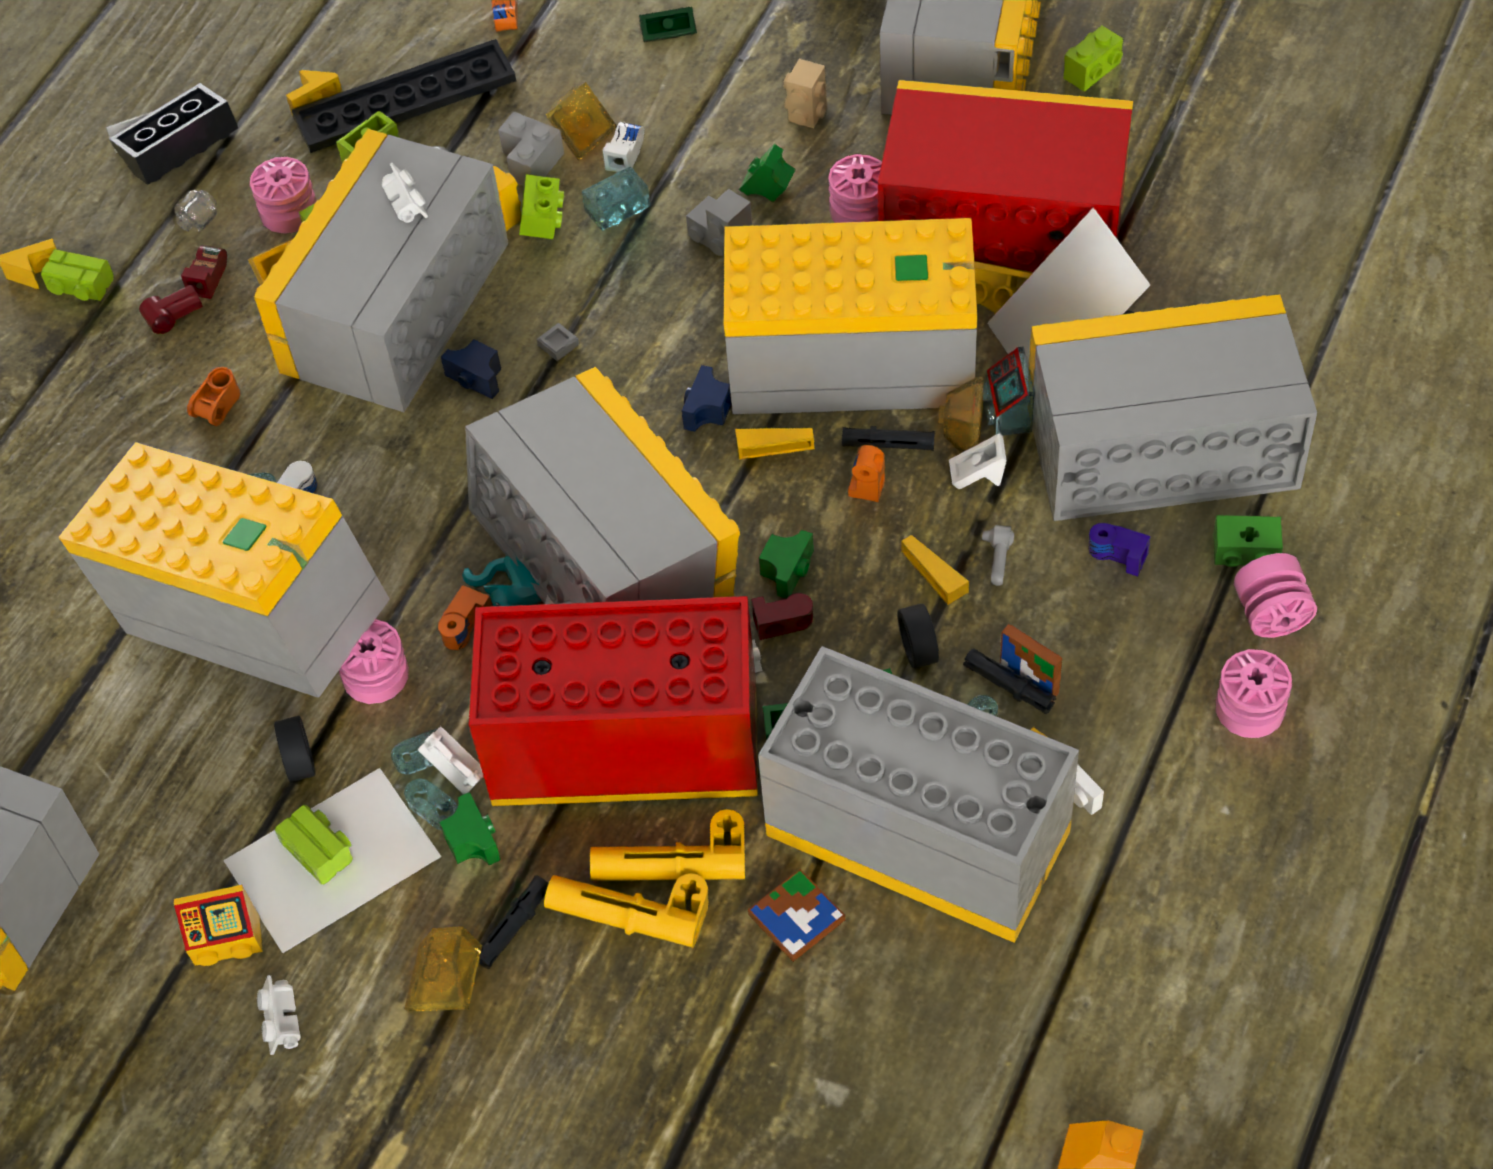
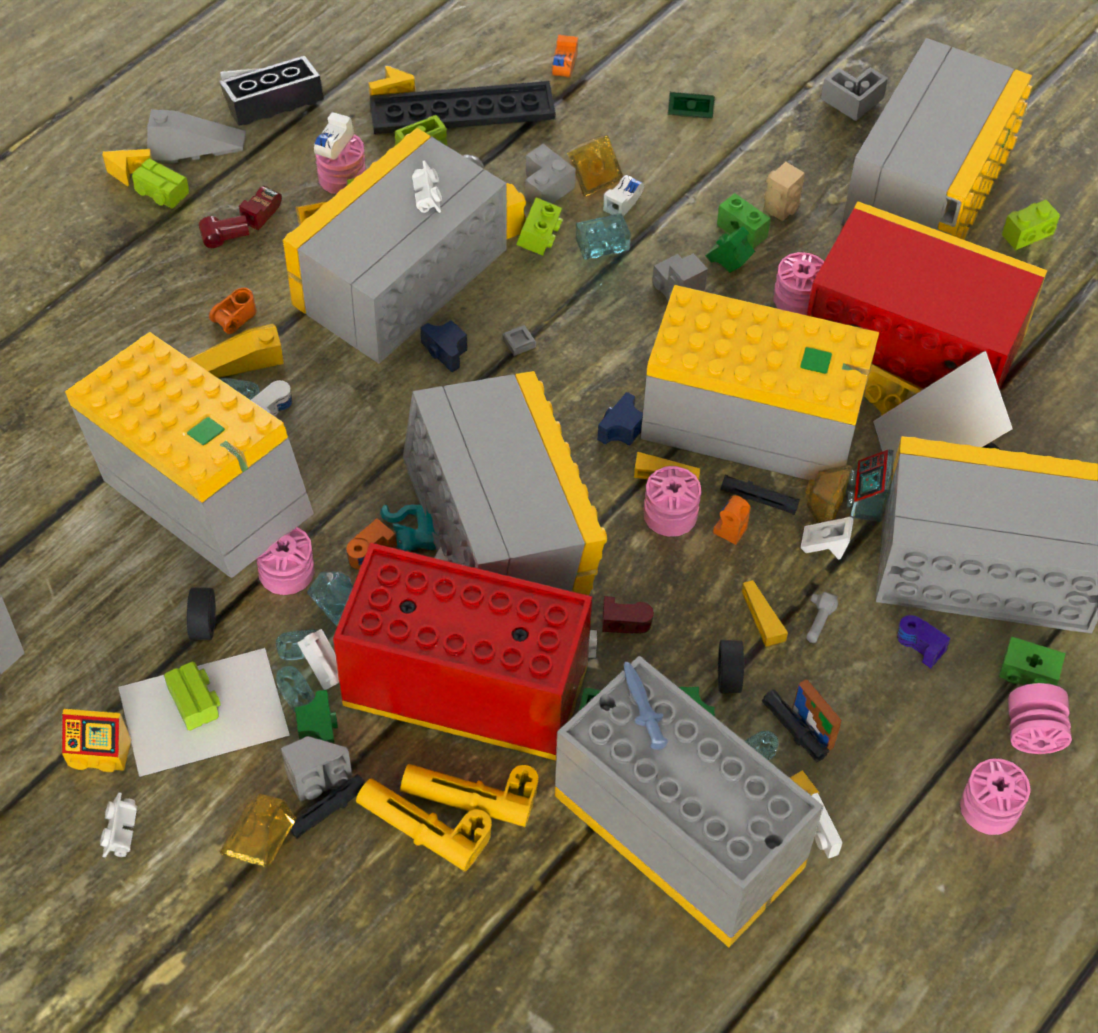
camera: 10 degrees right, 0 degrees up
clear head [174,190,217,232] -> none
tile [748,869,845,962] -> none
green brick [759,530,814,599] -> none
none -> light grey wedge [147,109,246,164]
none -> yellow wedge [189,324,284,378]
none -> light grey slope [281,736,352,802]
none -> clear light blue brick [307,571,353,626]
none -> white leg [314,112,354,160]
none -> sand blue sword [624,662,668,750]
none -> bright pink wheel [643,466,701,537]
none -> bright green brick [717,193,771,249]

